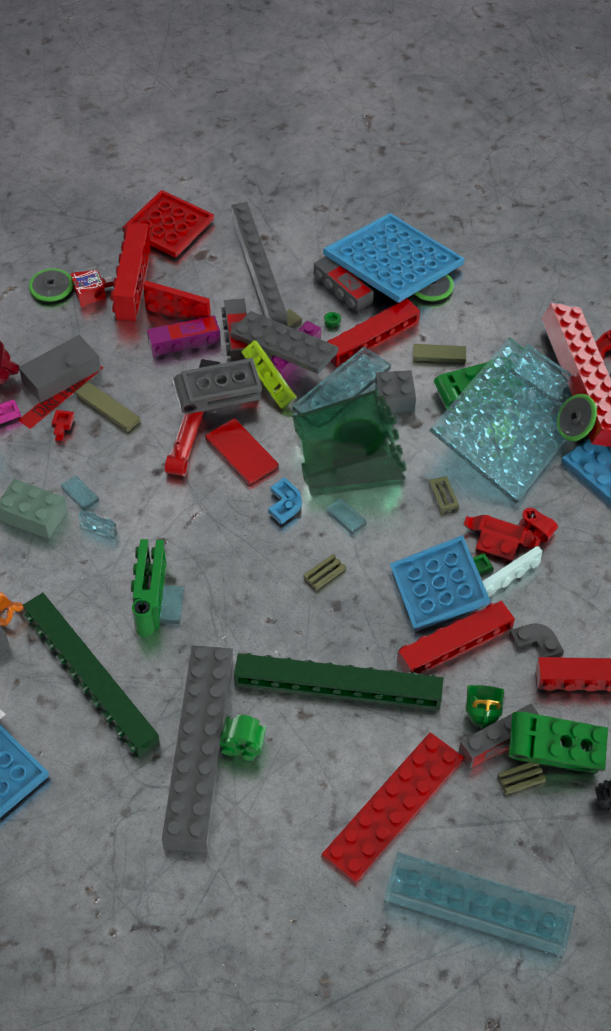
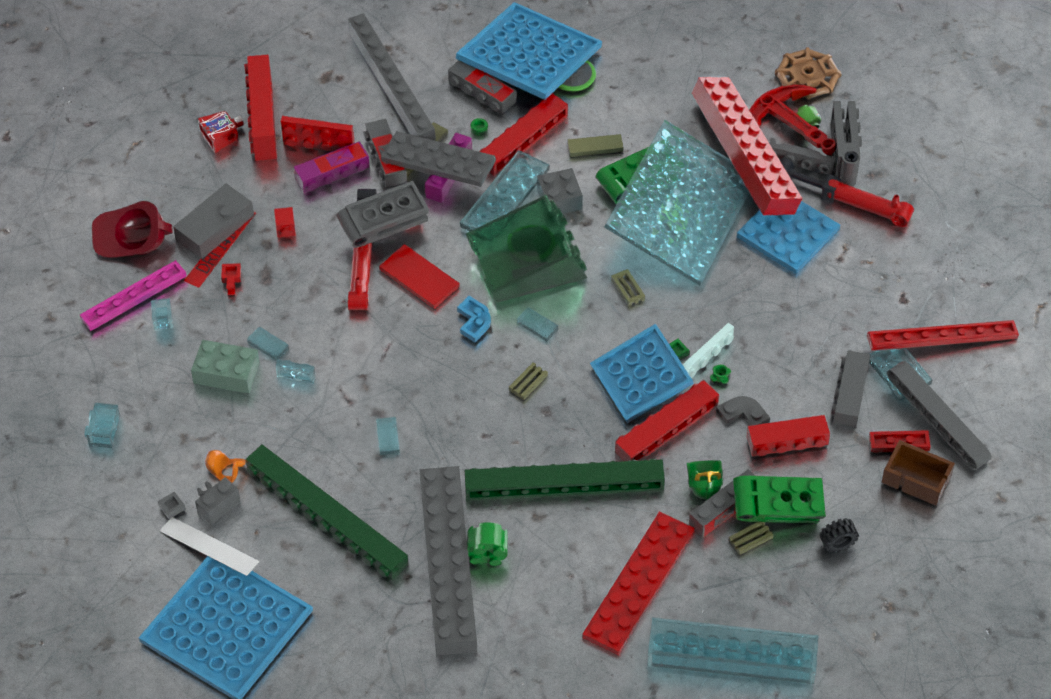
camera: 10 degrees left, 0 degrees up
dark grey wheel [29,268,73,302] -> none
olive tile [75,382,140,432] -> none
red plate [122,190,214,258] -> none
green hinge [131,539,167,637] -> none
lime hinge [241,341,297,409] -> none
red plate [463,515,540,562] -> none
clear light blue plate [509,344,572,403] -> none
red piece [519,508,558,543] -> none
dark grey wheel [557,394,597,441] -> none
none -> red brick [274,207,296,238]
none -> green plate [710,364,731,384]

